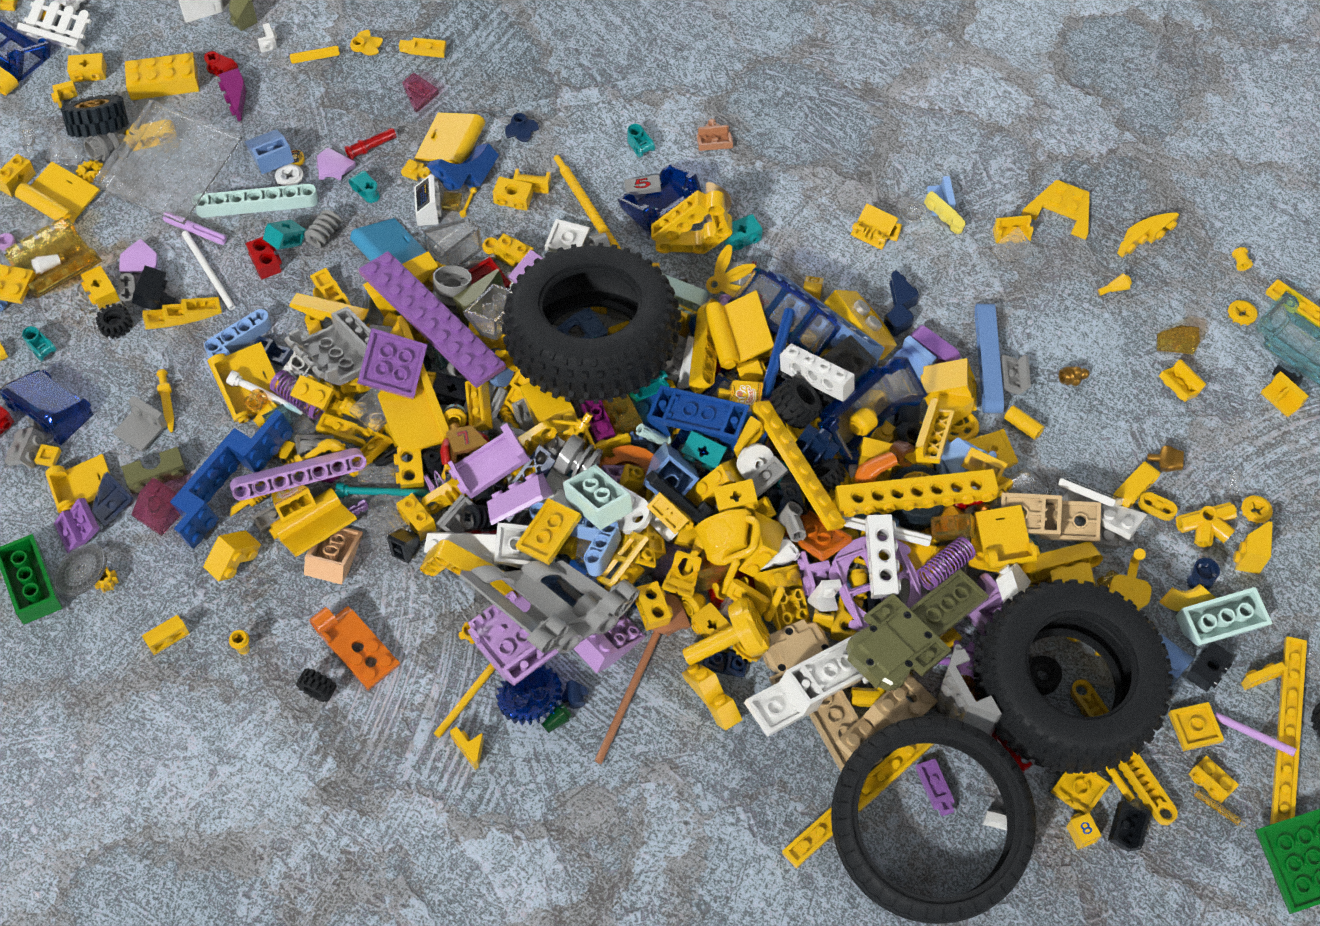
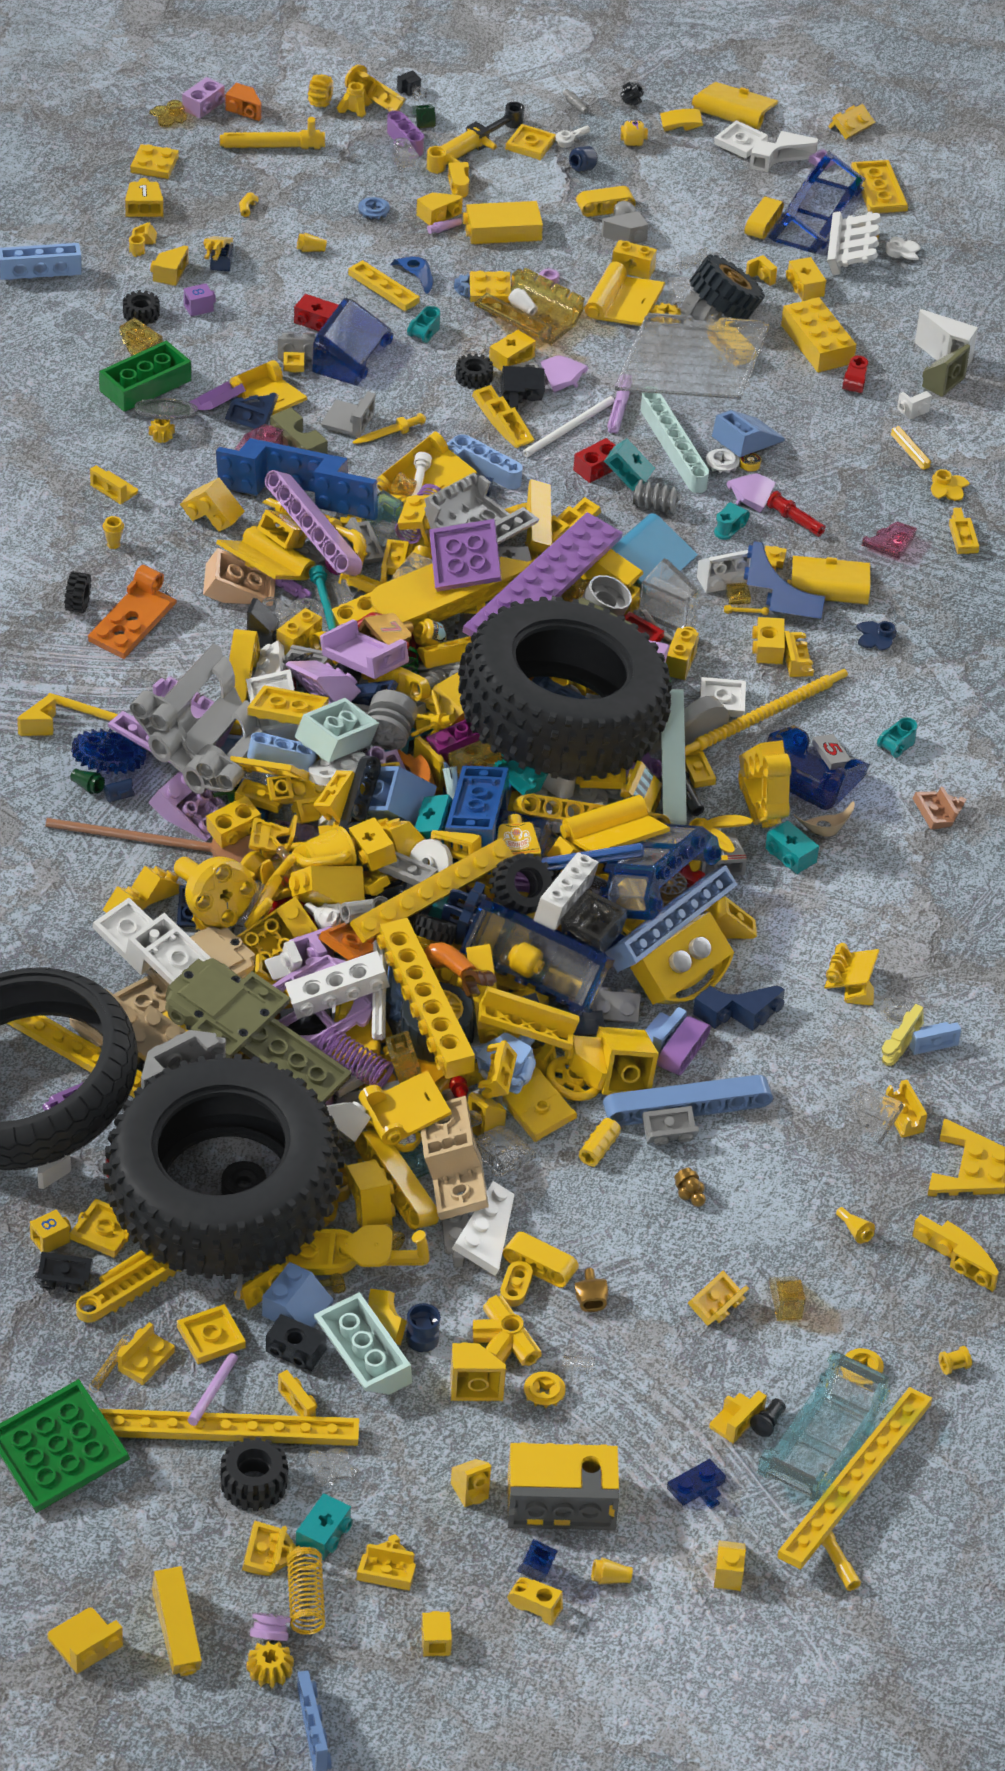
camera: 75 degrees right, 15 degrees down
magenta slope [218,68,247,121] -> none
white tile [1058,477,1124,507] -> none

